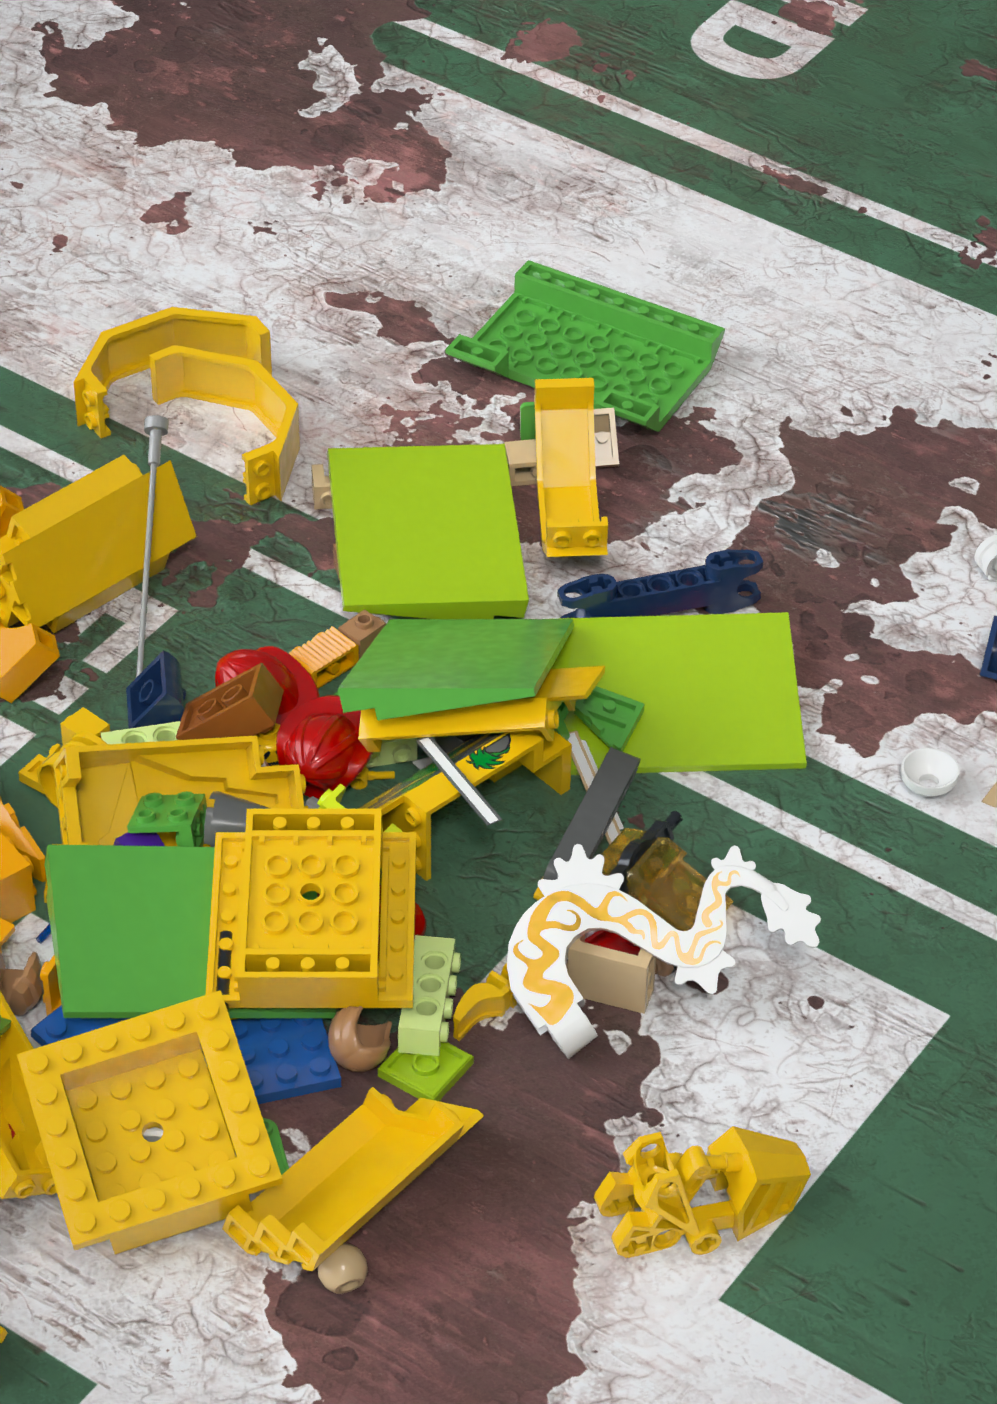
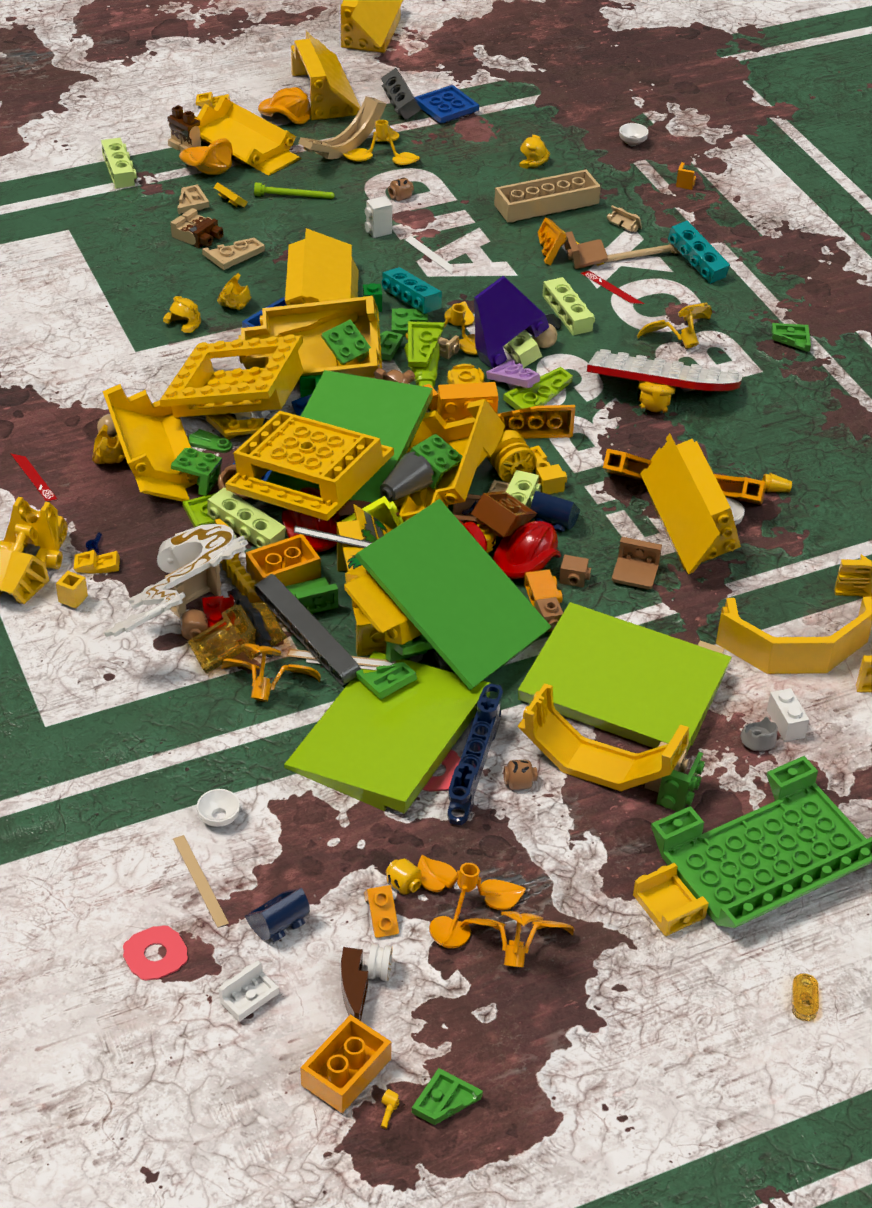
camera: 120 degrees right, 0 degrees up
light grey piece [136,415,169,677] -> none
tan slope [594,407,619,468] -> none
none -> red sticker [10,453,57,502]
none -> yellow brick [56,571,88,609]
none -> yellow slope [73,550,120,574]
none -> clear blue hand [86,533,102,554]
none -> yellow helmet [92,424,125,464]
none -> bright green bracket [171,448,222,496]
none -> light orange plant [221,643,321,702]
none -> light orange brick [246,534,321,587]
none -> bright green bracket [286,577,338,614]
none -> light orange bracket [364,885,399,938]
none -> yellow head [386,858,422,895]
none -> light orange plant [418,855,526,948]
none -> light orange plant [460,911,574,967]
none -> medium nougat head [503,759,537,790]
none -> medium nougat brick [559,555,592,588]
none -> medium nougat bracket [612,537,662,589]
none -> yellow panel [633,863,709,937]
none -> light grey hair [740,716,778,751]
none -> white brick [767,688,809,742]
none -> clear yellow plate [791,973,819,1021]

